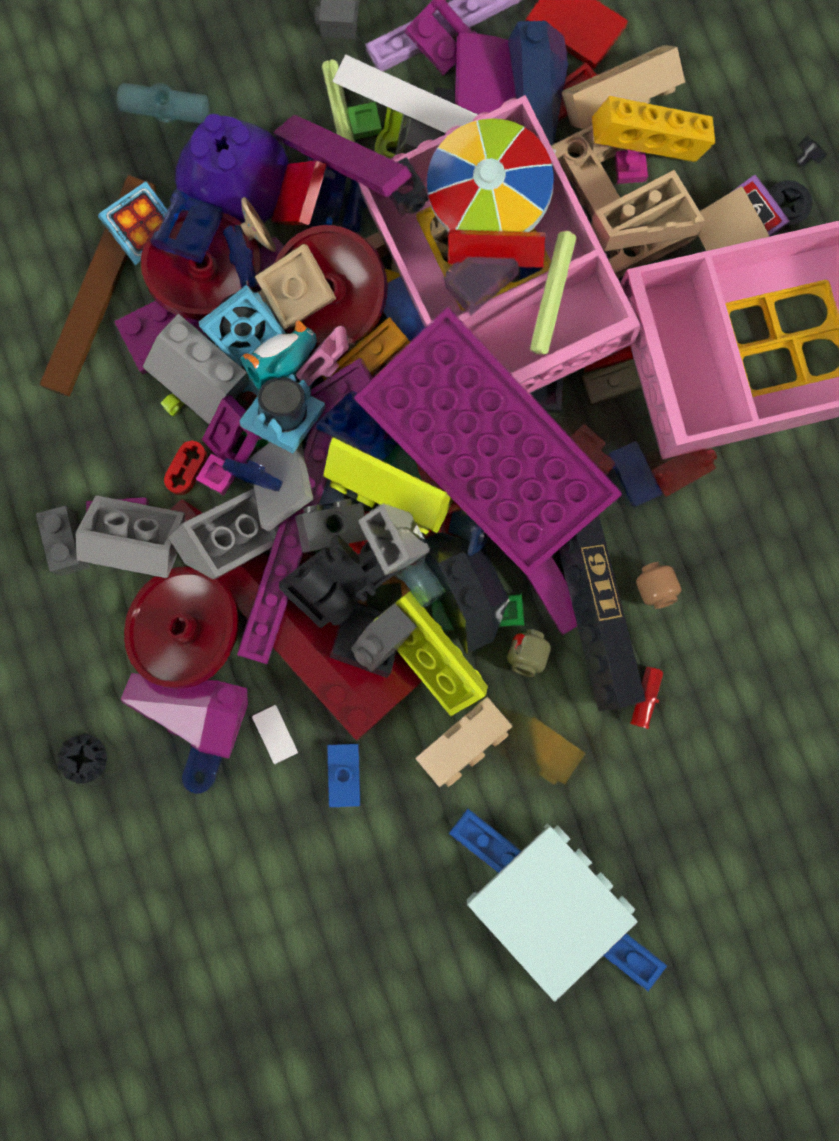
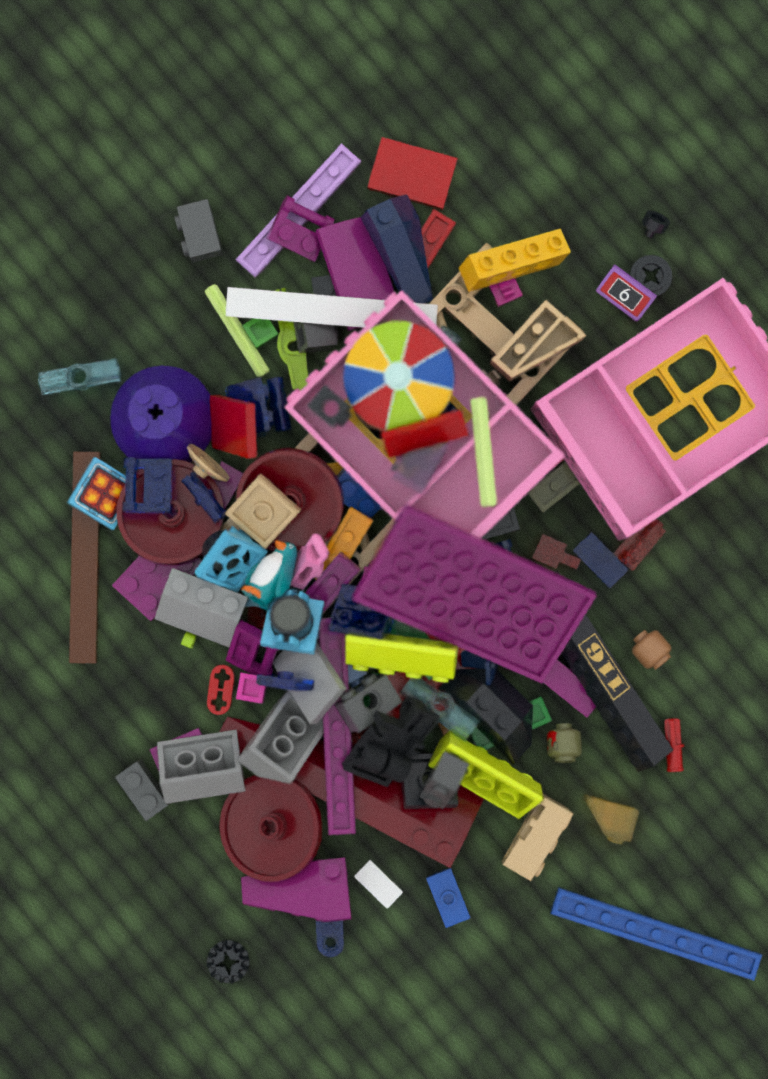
camera: 20 degrees left, 5 degrees up
magenta tile [273,114,411,197] -> none
light grey torso [358,504,429,574] -> none
light aqua panel [467,824,638,1002] -> none
tan brick [561,45,685,130] -> none
tan tile [698,186,770,251] -> none

